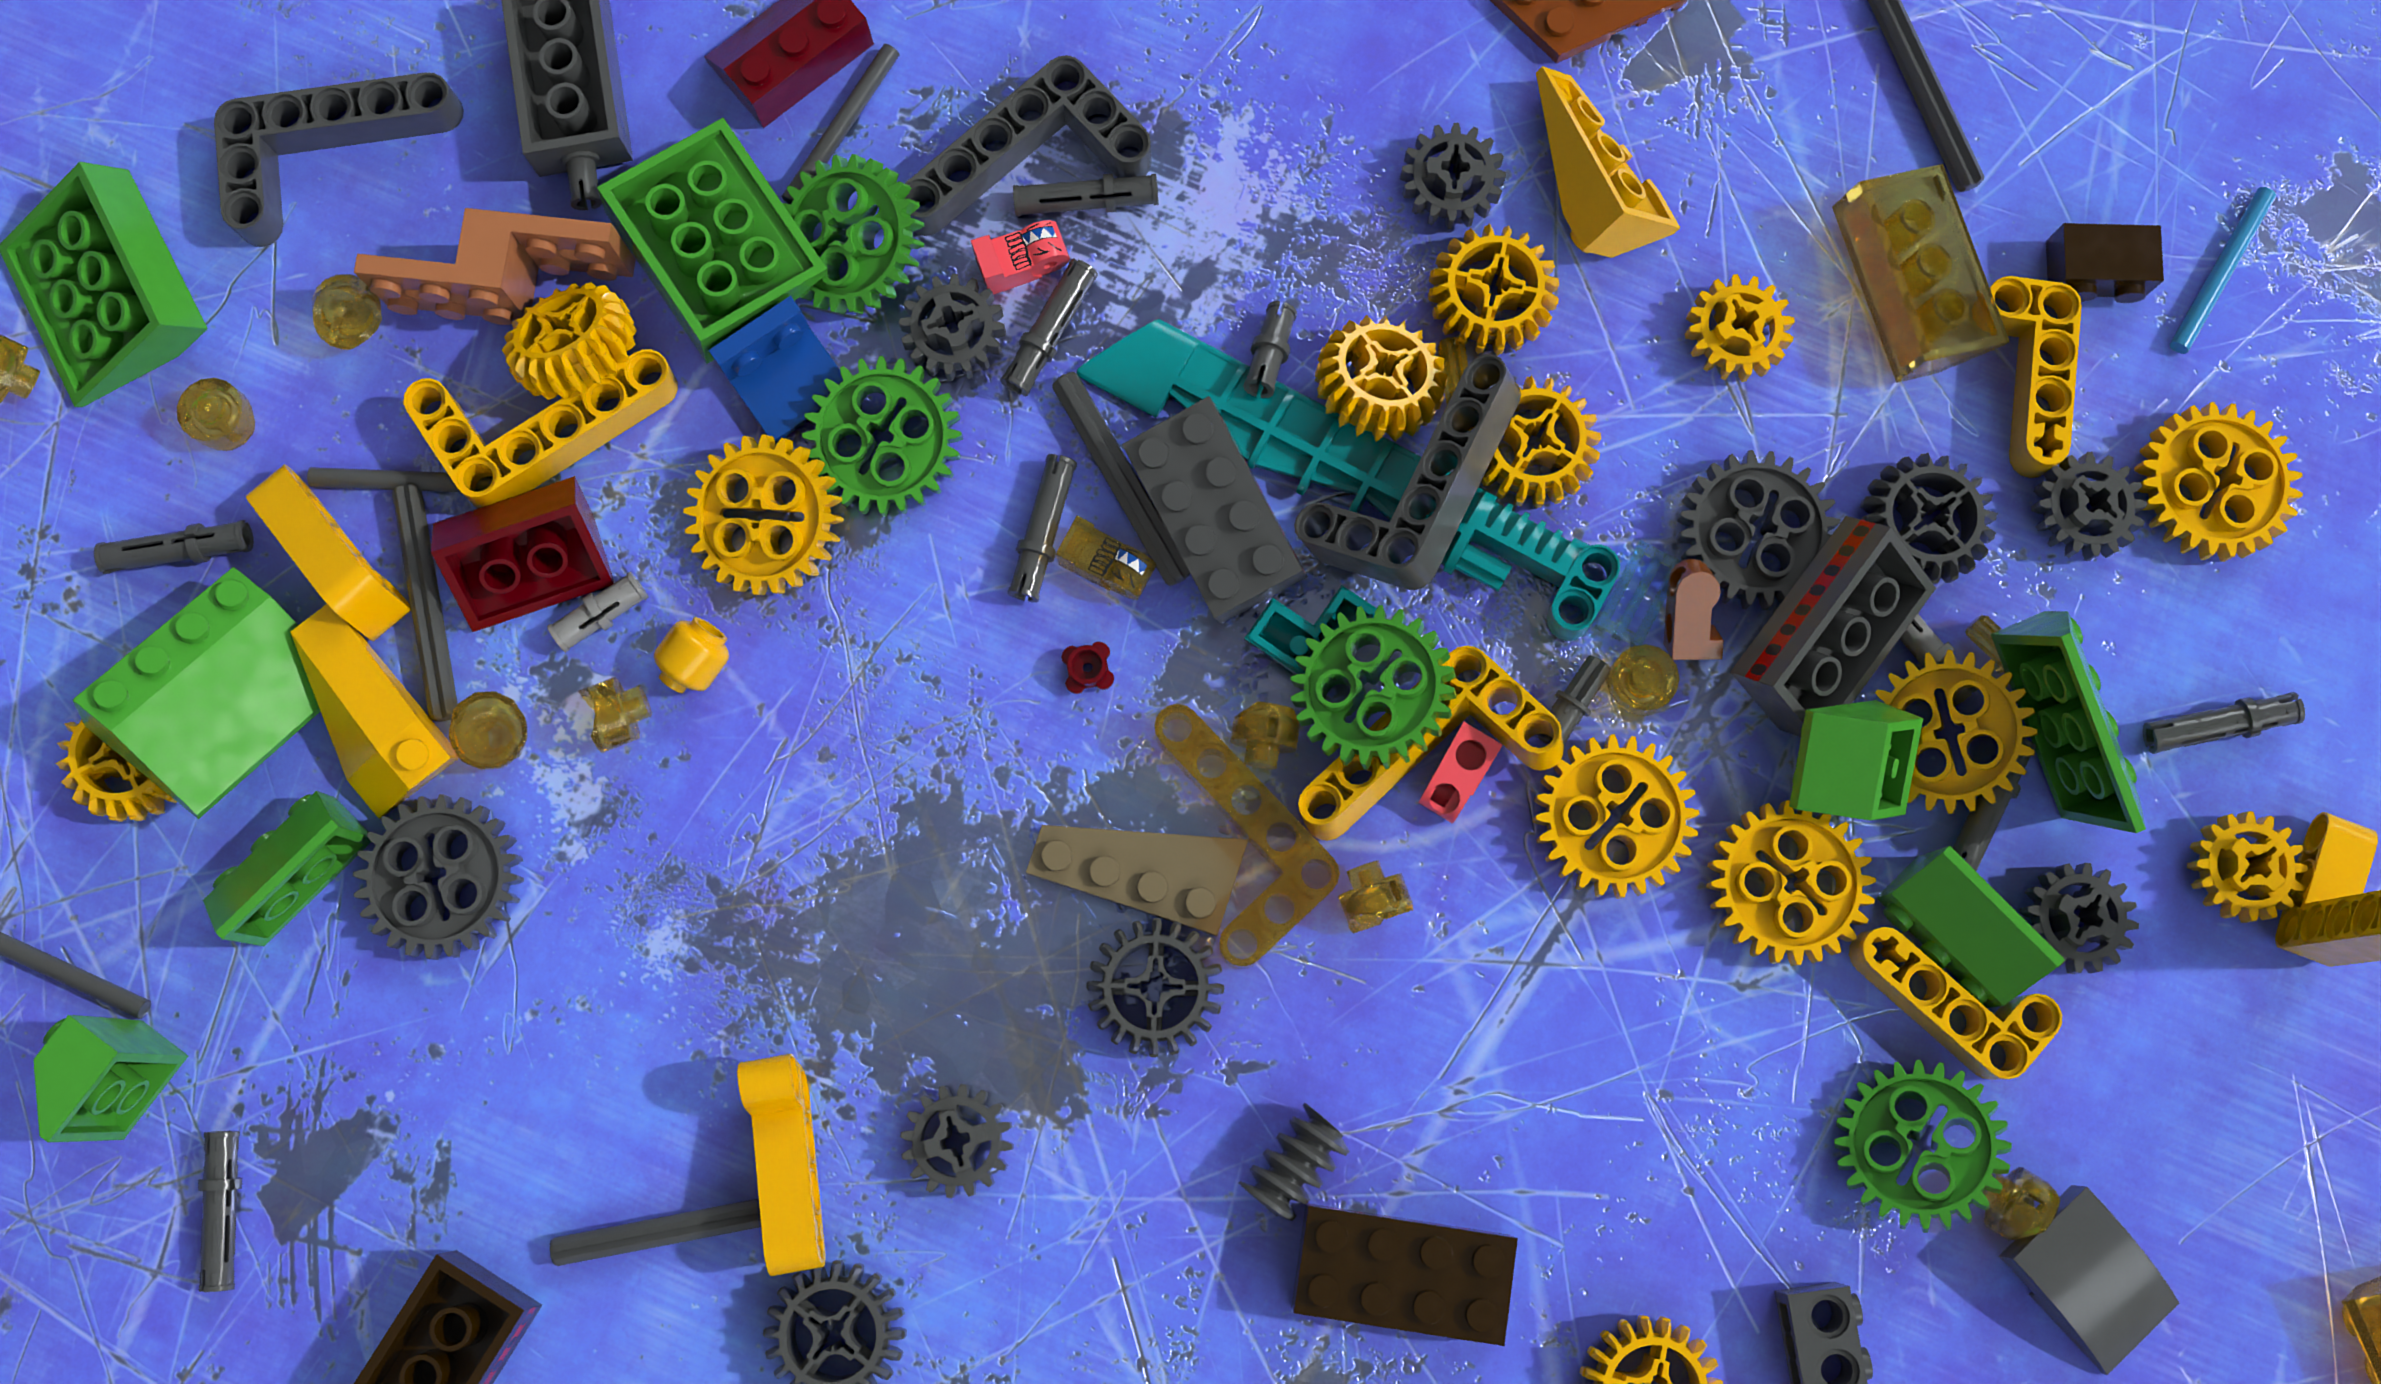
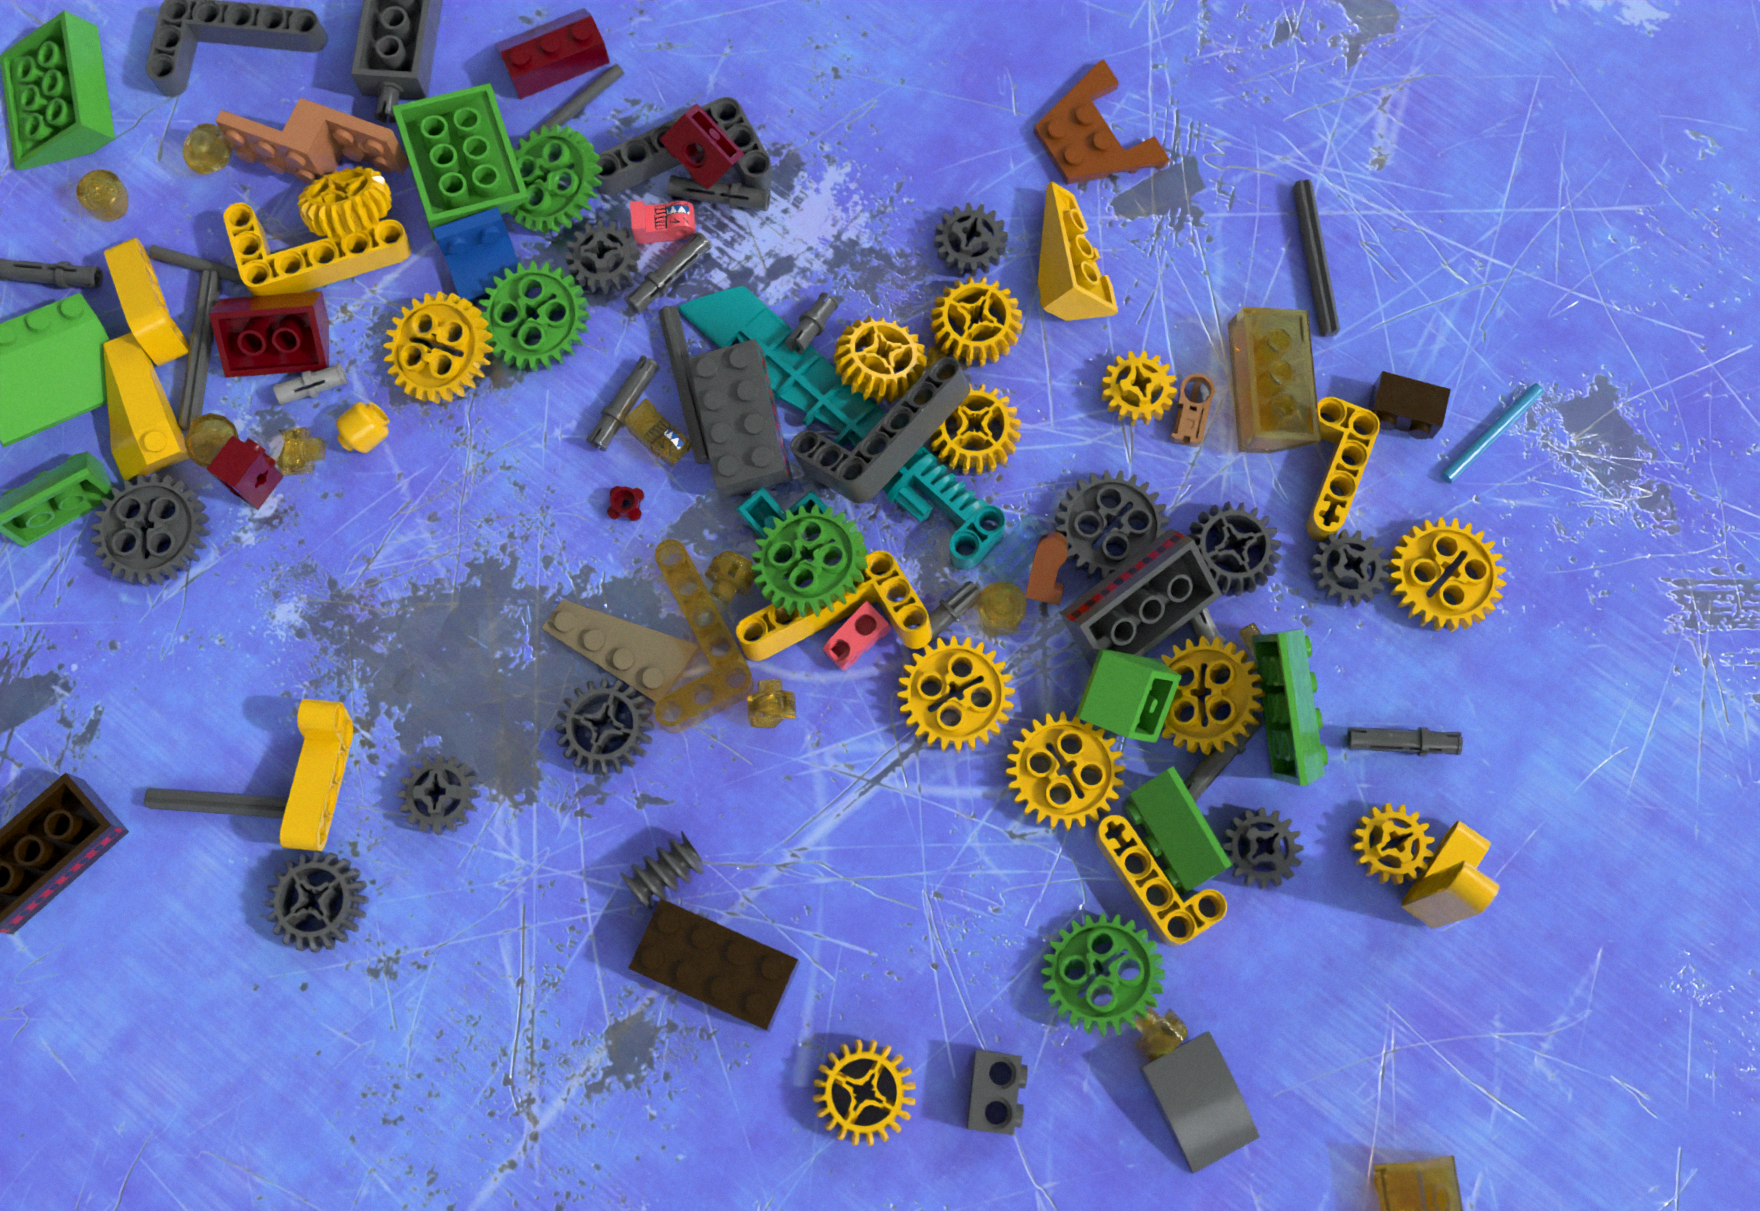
camera: 15 degrees right, 5 degrees down
none -> dark red brick [206,435,283,510]
none -> dark red brick [660,103,744,190]
none -> medium nougat piece [1170,373,1215,447]

